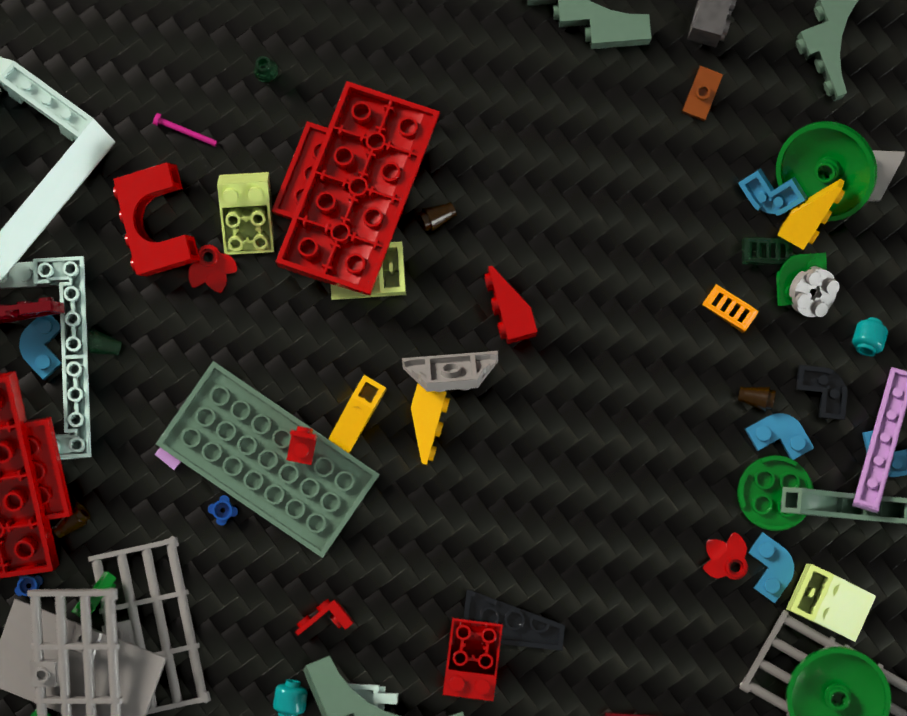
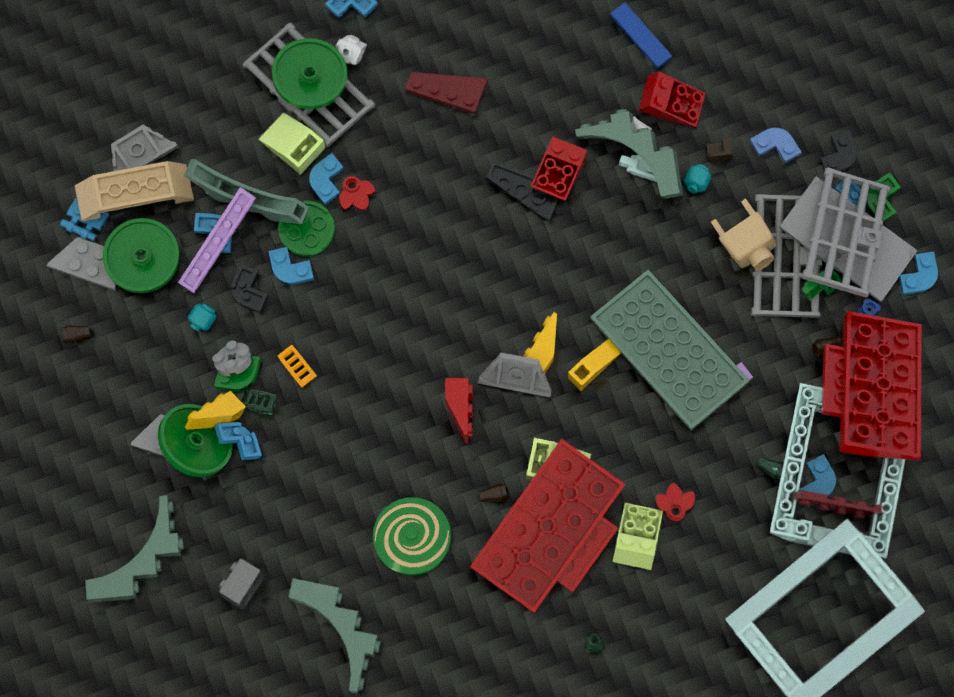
camera: 165 degrees left, 10 degrees down
red arch [113,162,200,276] -> none
dark pink piece [153,113,217,147] -> none
blue plate [208,495,238,525] -> none
red bracket [287,426,318,465] -> none
red bracket [295,599,354,636] -> none
dark orange plate [682,66,723,122] -> none
dark brown cone [738,387,776,412] -> none
none -> green dish [373,497,451,576]
none -> tan piece [711,199,776,271]

